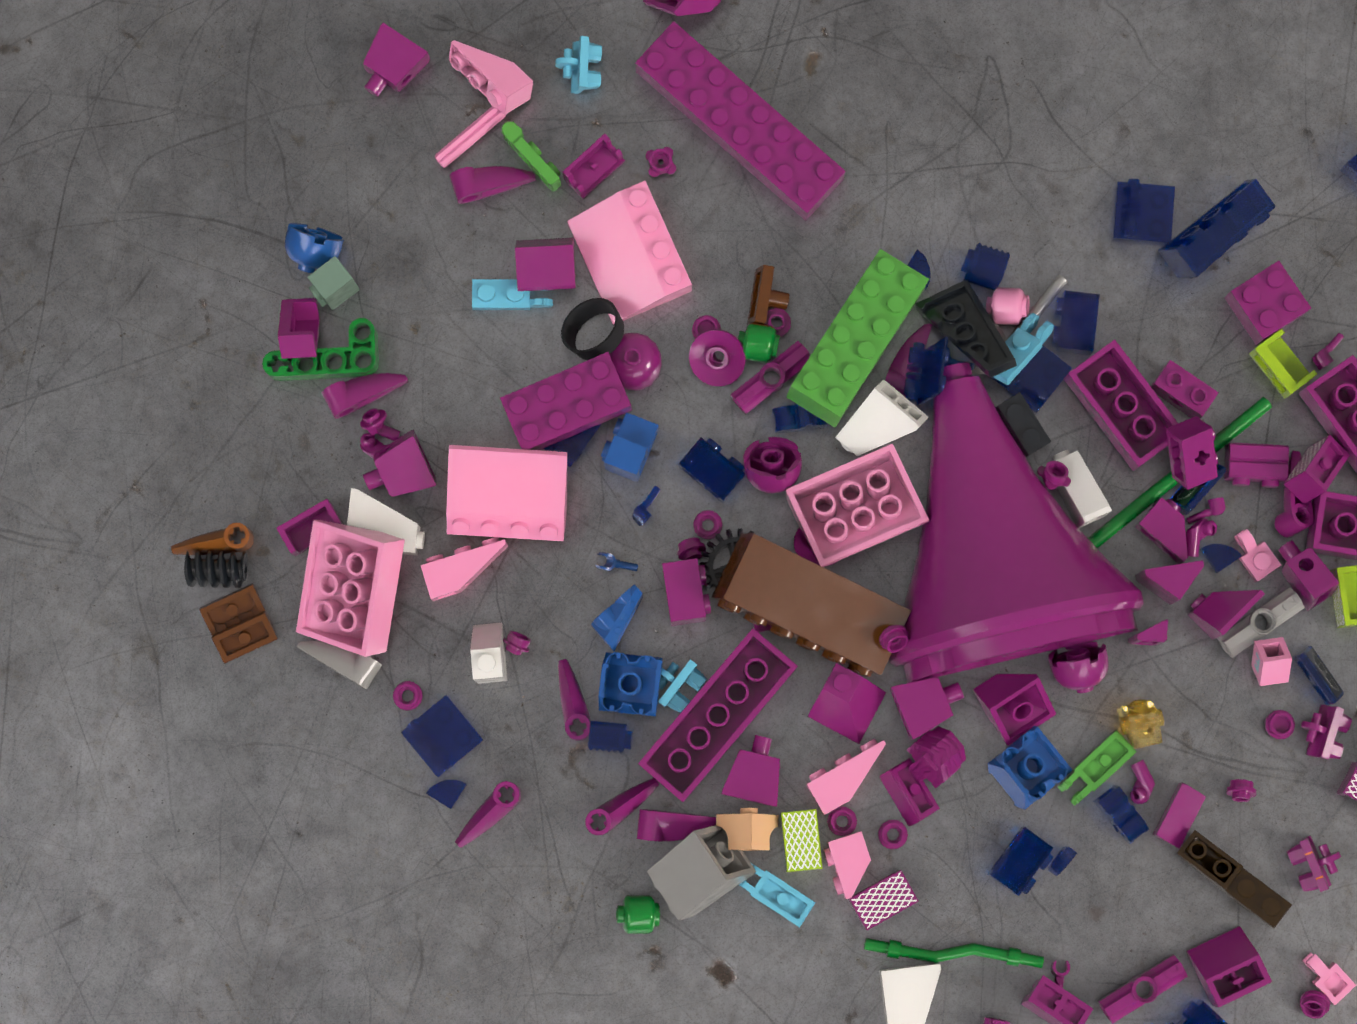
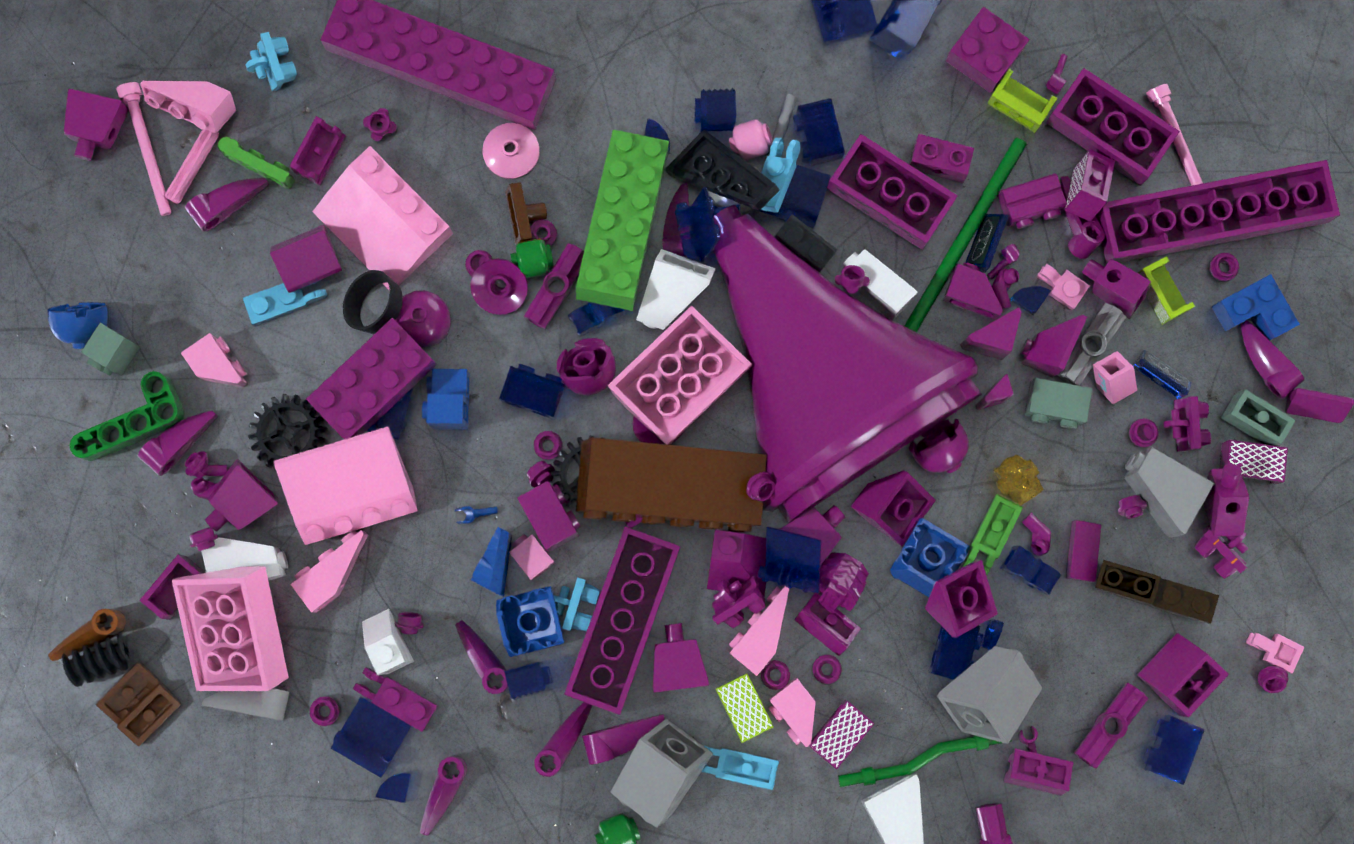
camera: 25 degrees left, 0 degrees up
magenta panel [278,298,320,359] -> none
clear blue hand [632,486,661,526] -> none
light nougat brick [716,808,779,851] -> none
magenta brick [1166,416,1218,490] -> none
none -> bright pink piece [116,82,172,216]
none -> bright pink slope [181,333,248,387]
none -> magenta plate [189,527,218,551]
none -> black gear [248,394,328,468]
none -> magenta hinge [353,667,438,732]
none -> bright pink dish [483,123,539,179]
none -> bright pink brick [509,534,555,581]
none -> magenta hips [712,576,766,628]
none -> clear blue hinge [758,527,821,593]
none -> magenta slope [925,559,998,637]
none -> light grey slope [937,646,1042,744]
none -> sand green brick [1024,378,1093,429]
none -> light grey slope [1124,447,1214,538]
none -> magenta torso [1203,464,1249,536]

